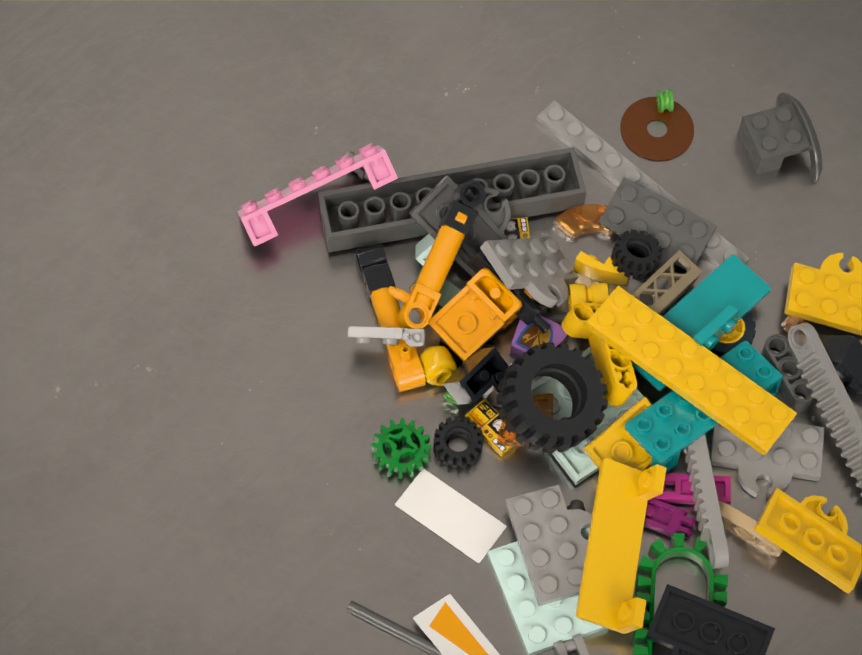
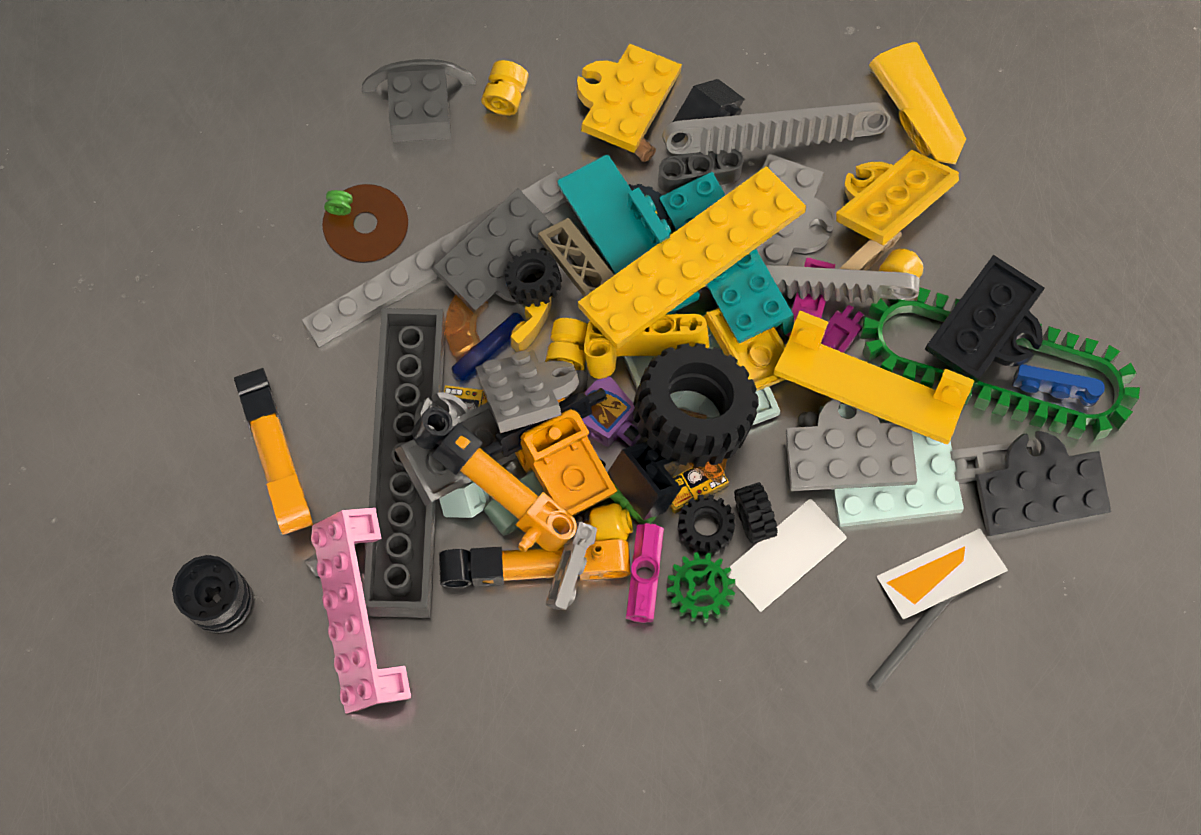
camera: 75 degrees left, 5 degrees up
none -> black wheel [172,555,253,634]
none -> light orange piece [234,368,313,535]
none -> clear blue axle [451,312,525,381]
none -> yellow wheel [481,60,529,116]
none -> dark pink piece [626,523,664,623]
none -> black tyre [734,482,778,544]
none -> yellow head [879,248,924,278]

